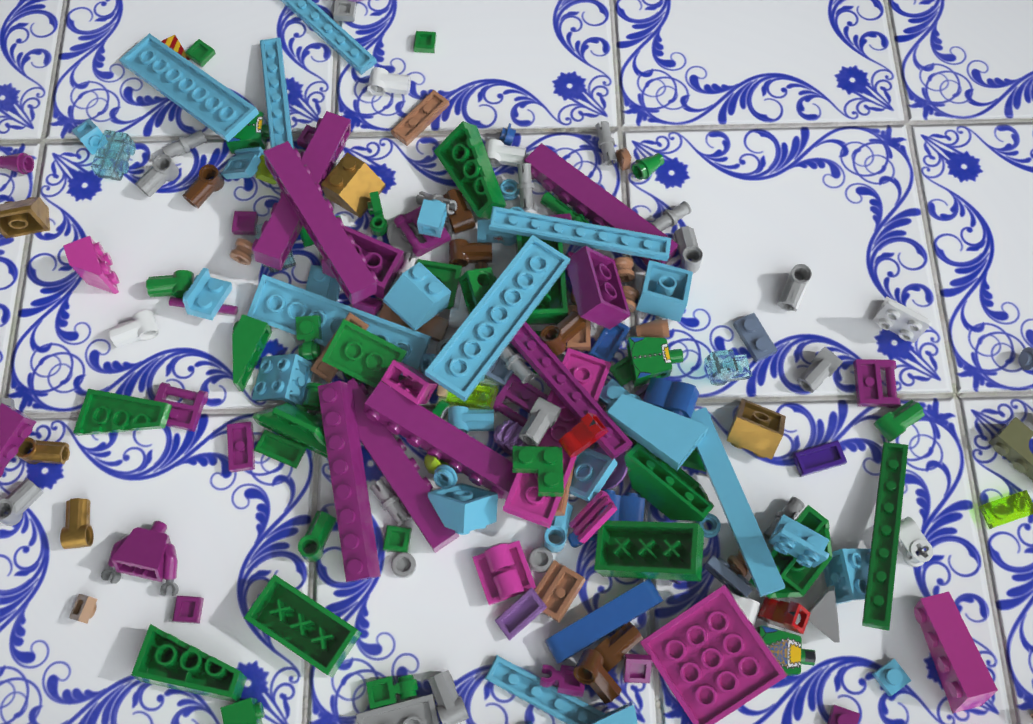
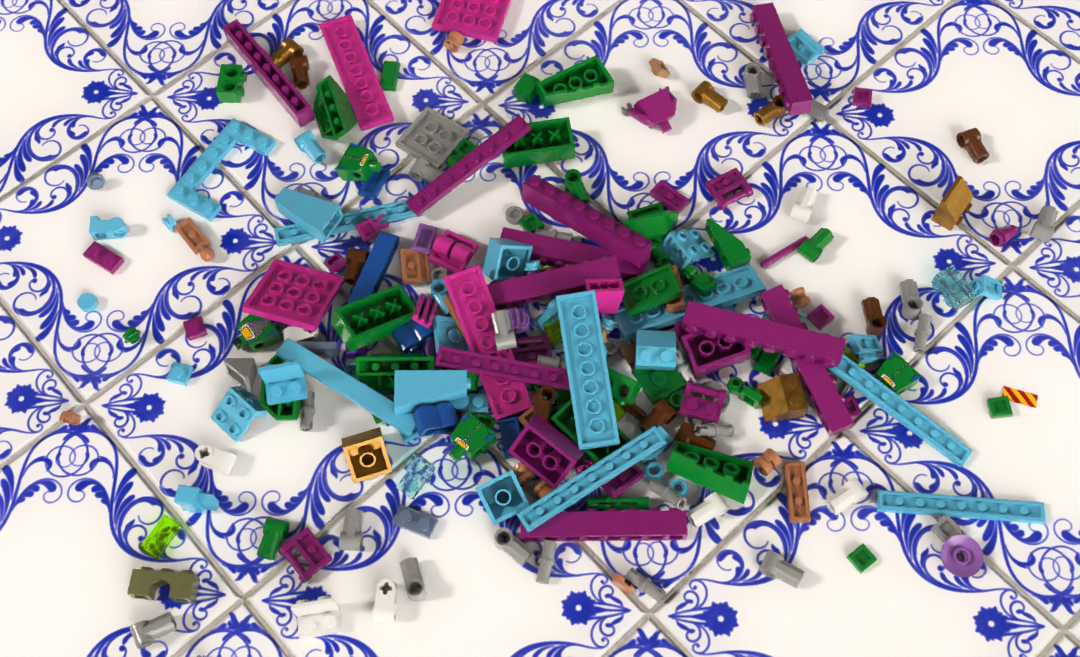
camera: 140 degrees right, 5 degrees down
dark pink slope [63,236,119,294] -> none
green wing [73,389,172,436] -> none
medium azure plate [119,33,259,142] -> none
magenta tile [172,596,204,624] -> none
medium azure bracket [183,268,233,320] -> none
medium azure brick [417,199,447,238] -> none
blue plate [499,123,516,146] -> none
green plate [512,446,564,497] -> none
red leg [558,413,609,458] -> none
reddish brown piece [573,649,622,704] -> none
green cone [632,153,664,180] -> none
nougat cone [636,318,670,338] -> none
red leg [757,597,811,634] -> none
dark purple tile [792,440,847,477] -> none
green tile [862,442,909,631] -> none
dark pink wedge [914,591,998,713] -> none
none -> medium azure piece [174,484,220,514]
none -> white piece [373,579,398,622]
none -> magenta plate [405,115,531,217]
none -> green plate [667,392,684,411]
none -> nougat wheel [753,448,782,476]
none -> light grey piece [759,551,805,588]

